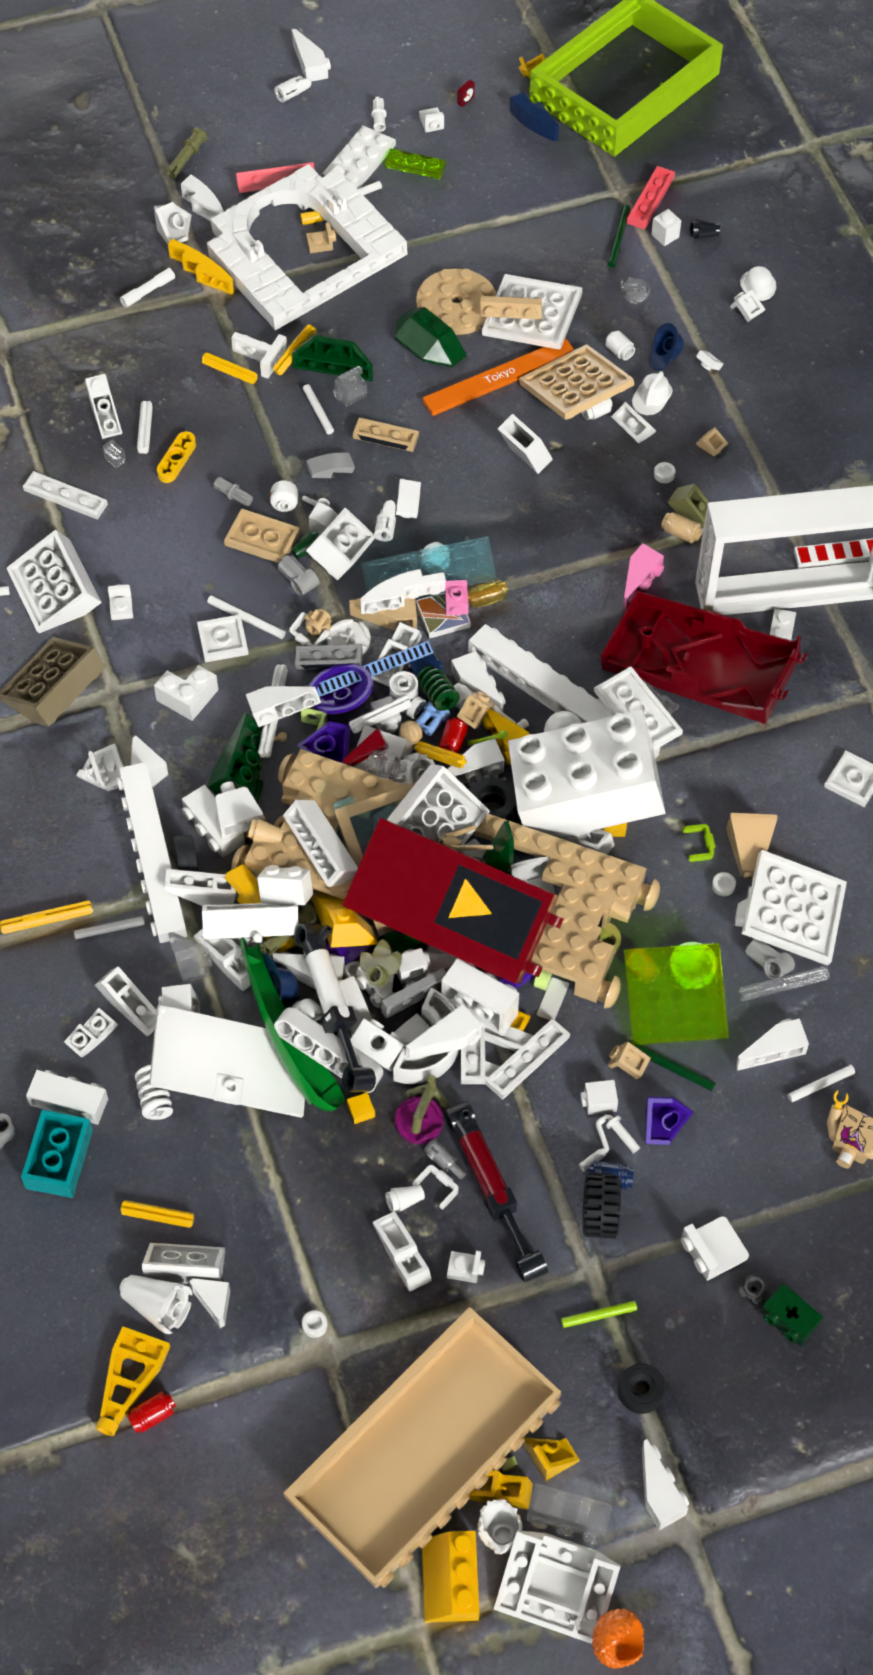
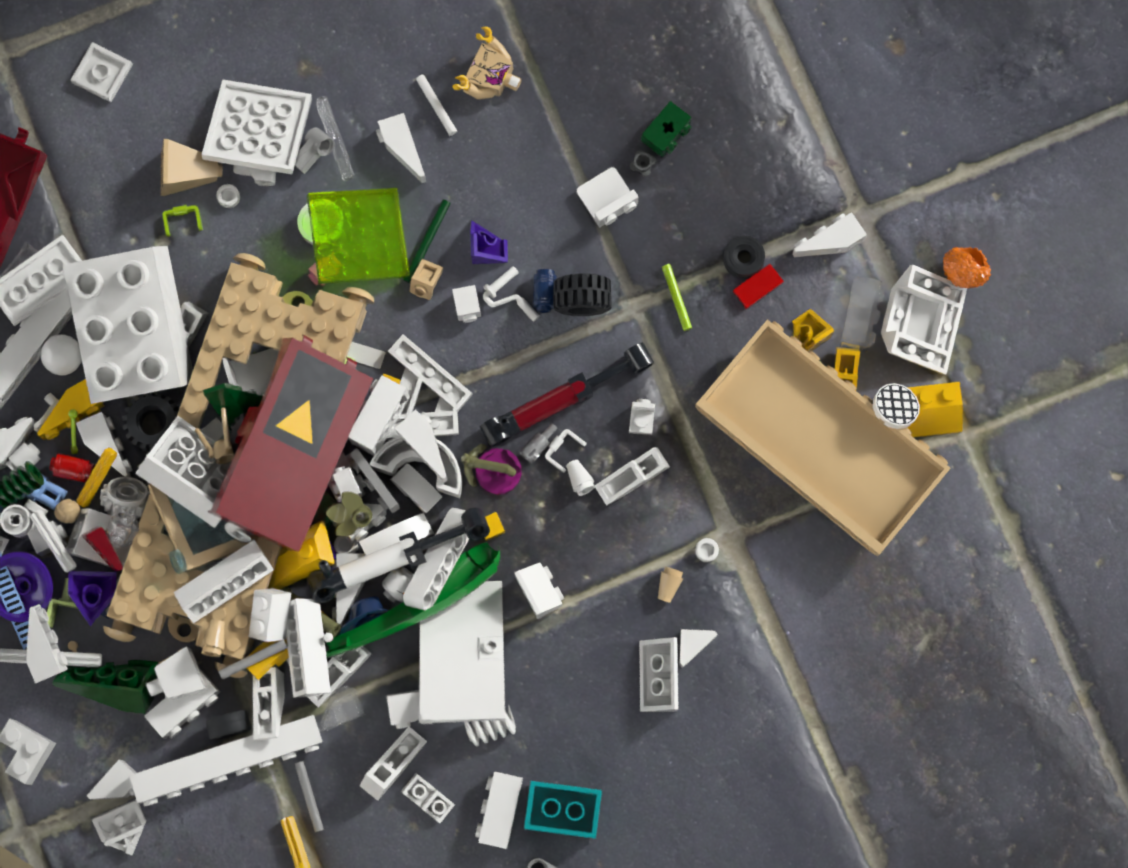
camera: 90 degrees left, 20 degrees up
yellow plate [95,1326,171,1436] -> none
white cone [119,1275,192,1334] -> none
yellow axle [121,1200,194,1228] -> none
red head [126,1391,176,1433] -> none
white brick [350,1019,406,1072] -> none
tan bracket [457,691,495,729] -> none
white hair [477,1499,523,1554] -> none
none -> light grey bar [219,639,288,679]
none -> white slope [515,563,564,619]
none -> tan cone [657,566,683,603]
none -> red tile [733,264,784,310]
none -> tile [873,383,920,429]

